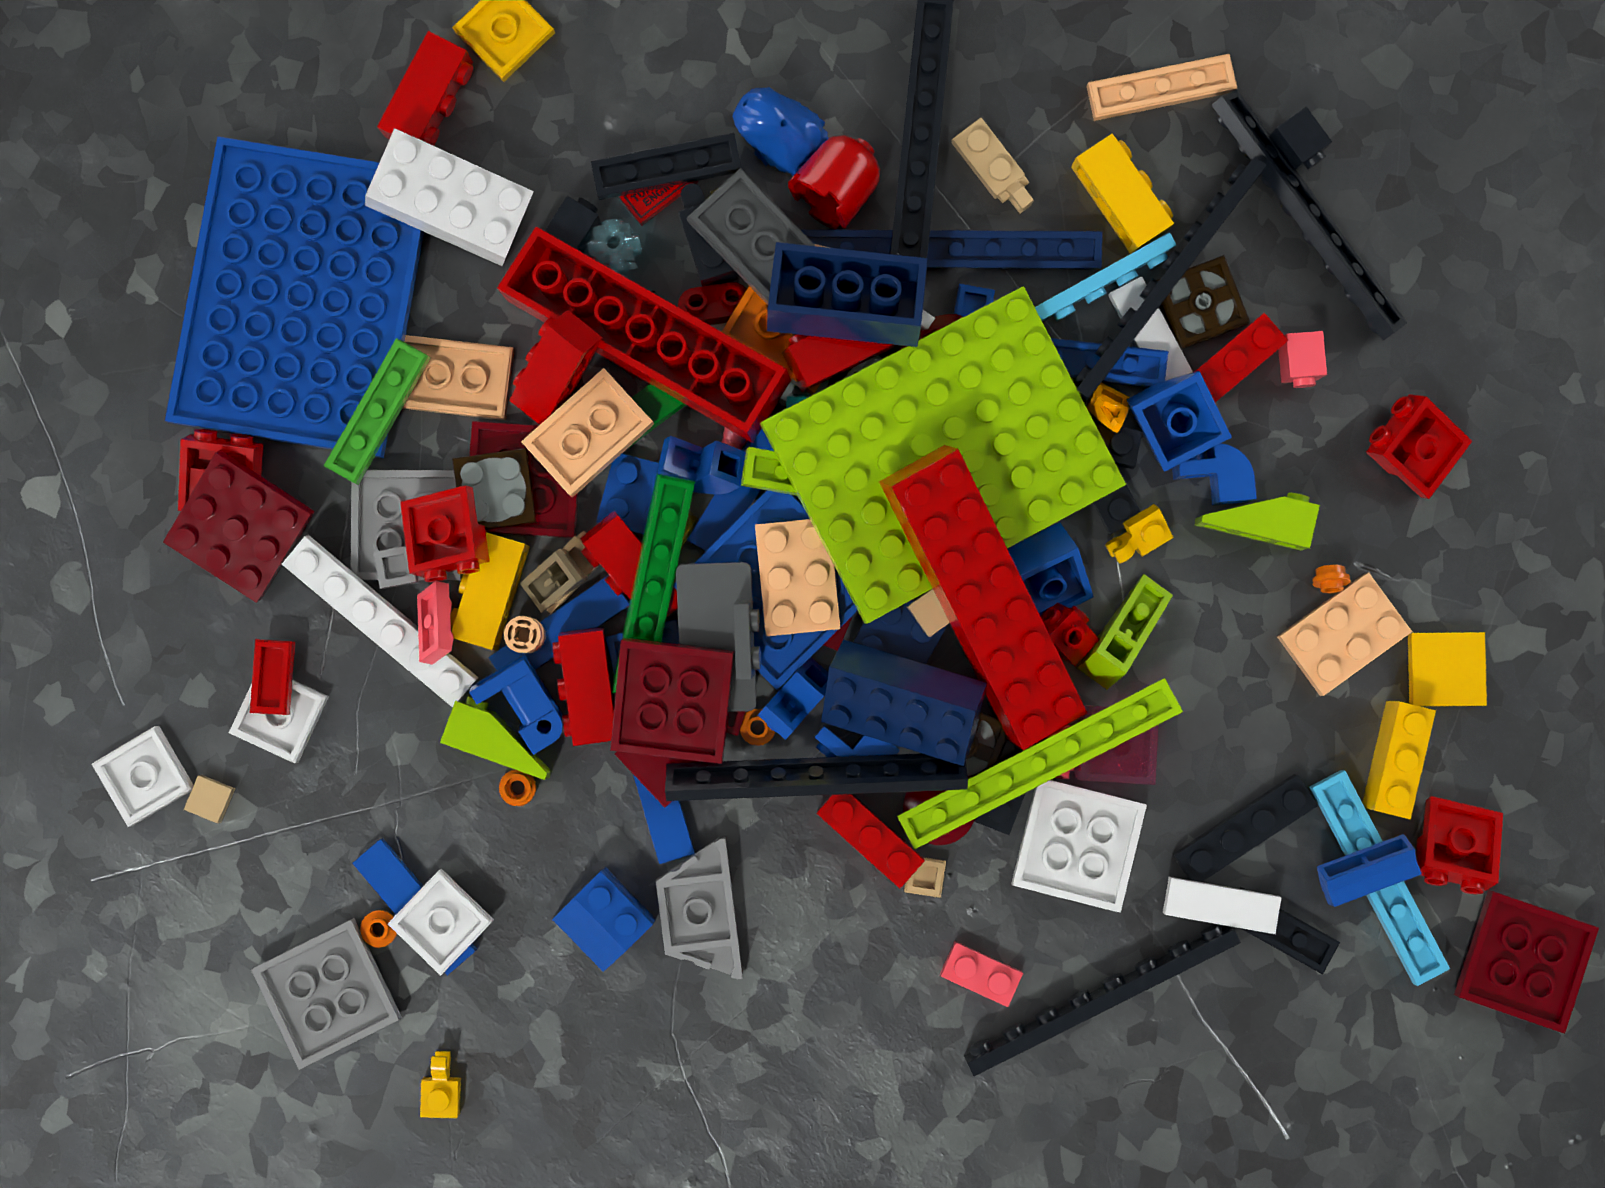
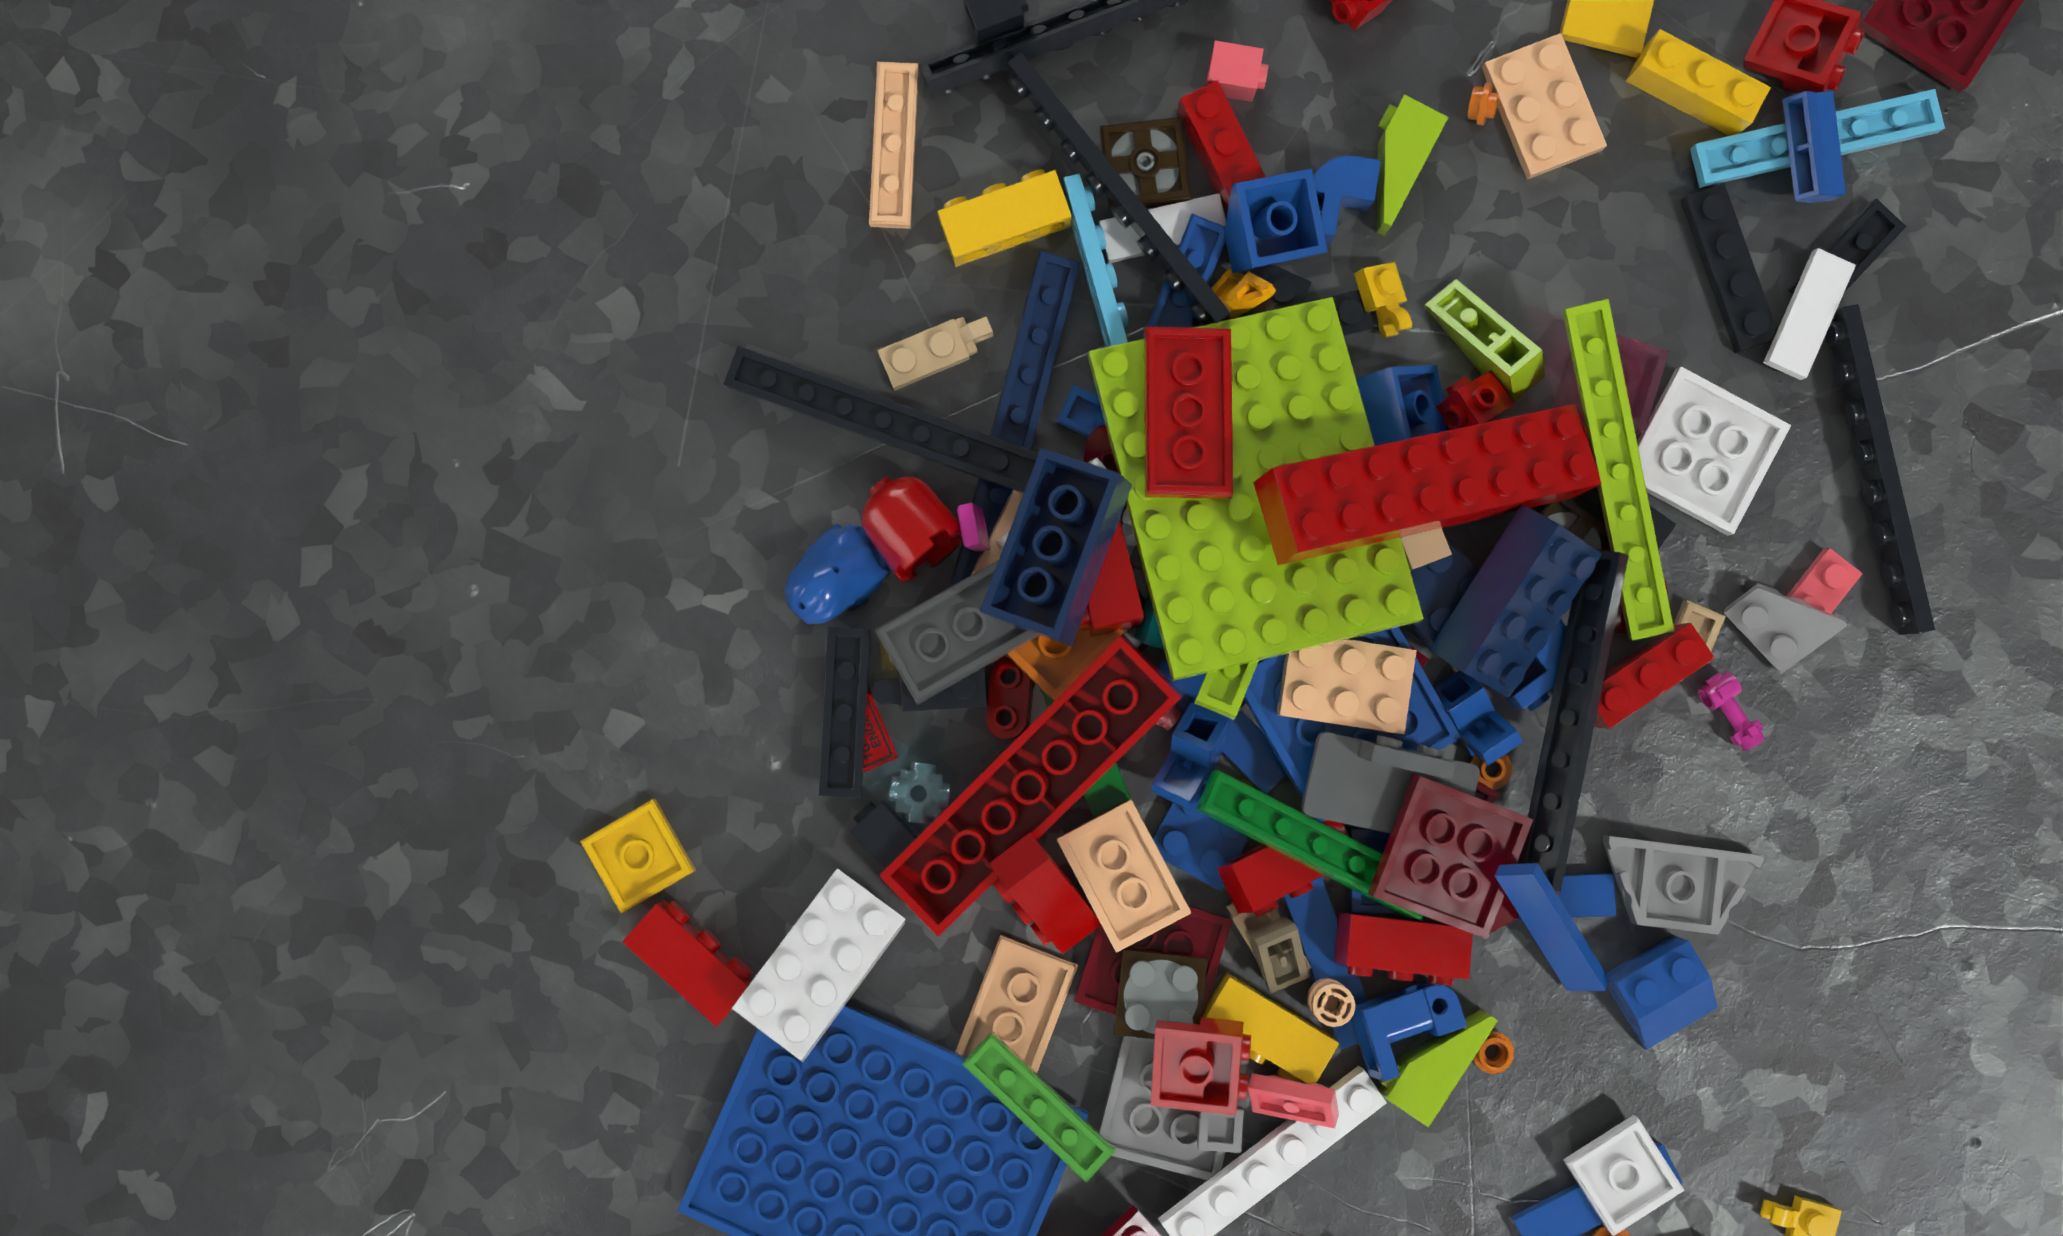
camera: 80 degrees left, 0 degrees up
none -> dark pink tile [957,503,991,553]
none -> red tile [1144,327,1233,499]
none -> blue tile [1495,863,1609,991]
none -> dark pink bar [1698,672,1766,751]
none -> light grey wing [1724,583,1848,674]

